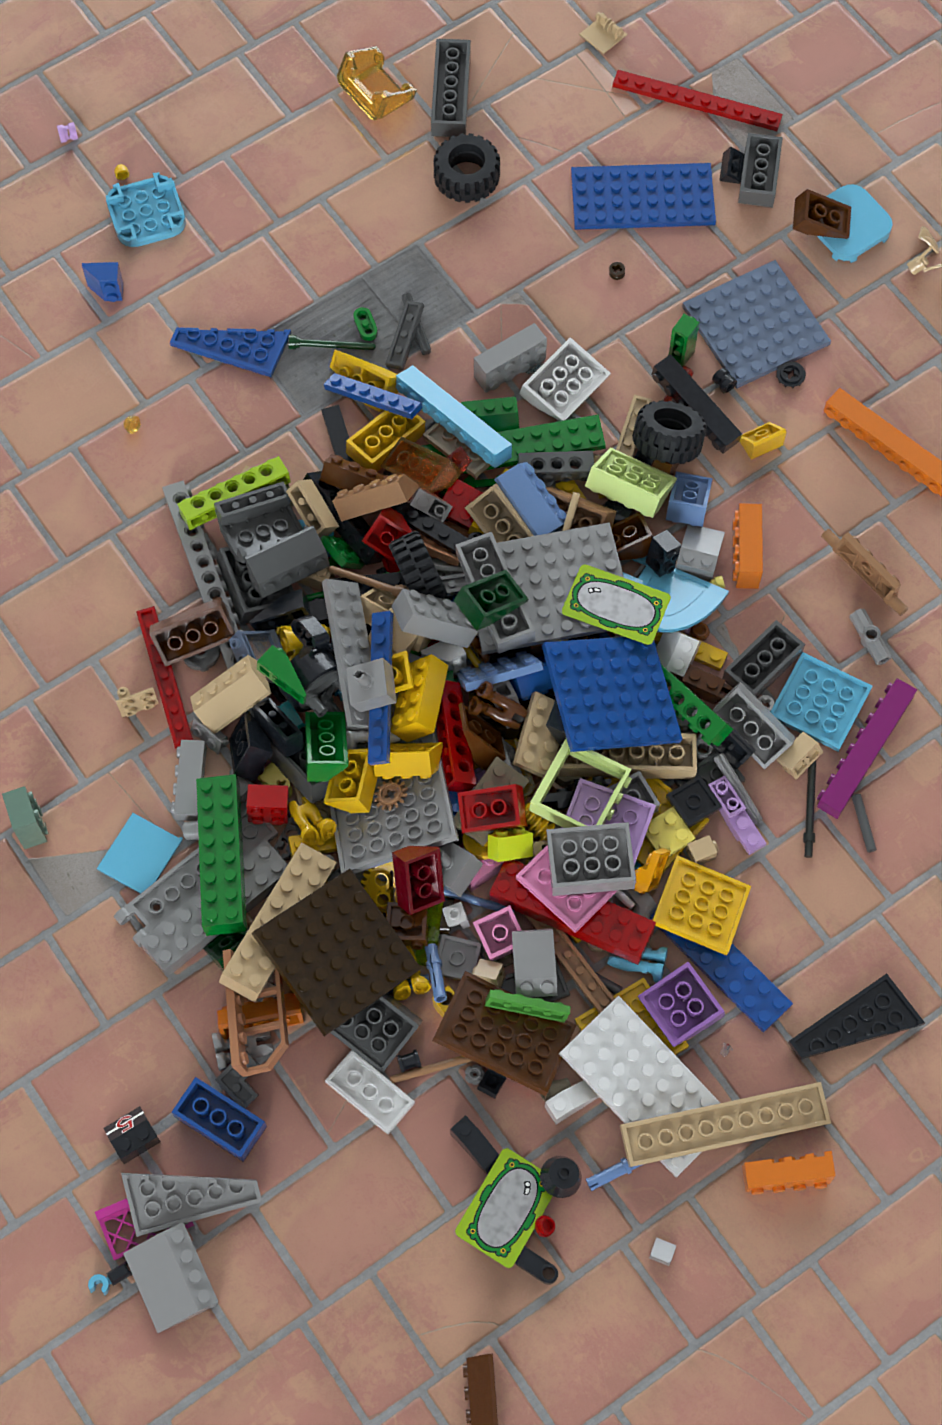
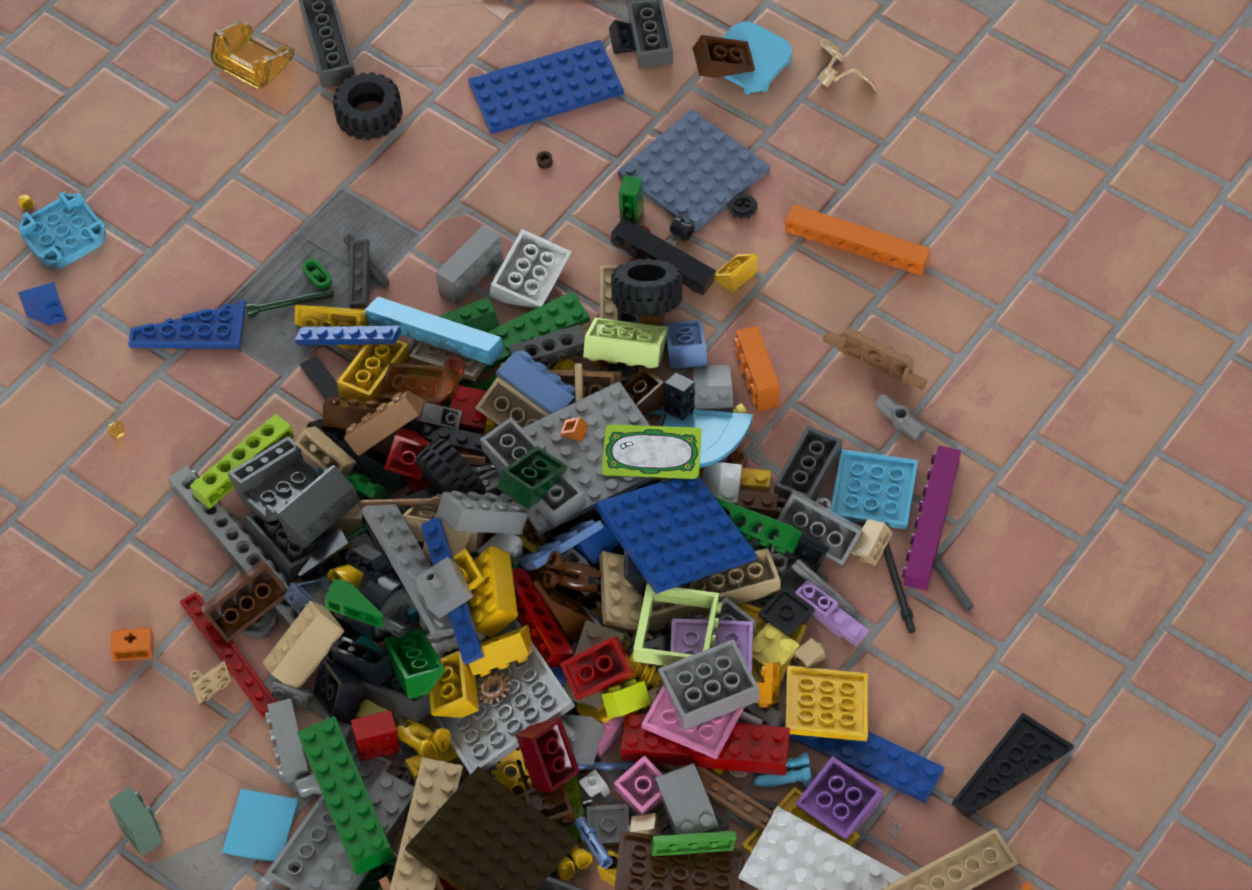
camera: 15 degrees left, 10 degrees down
none -> orange brick [110,627,154,661]
none -> orange slope [560,418,588,441]

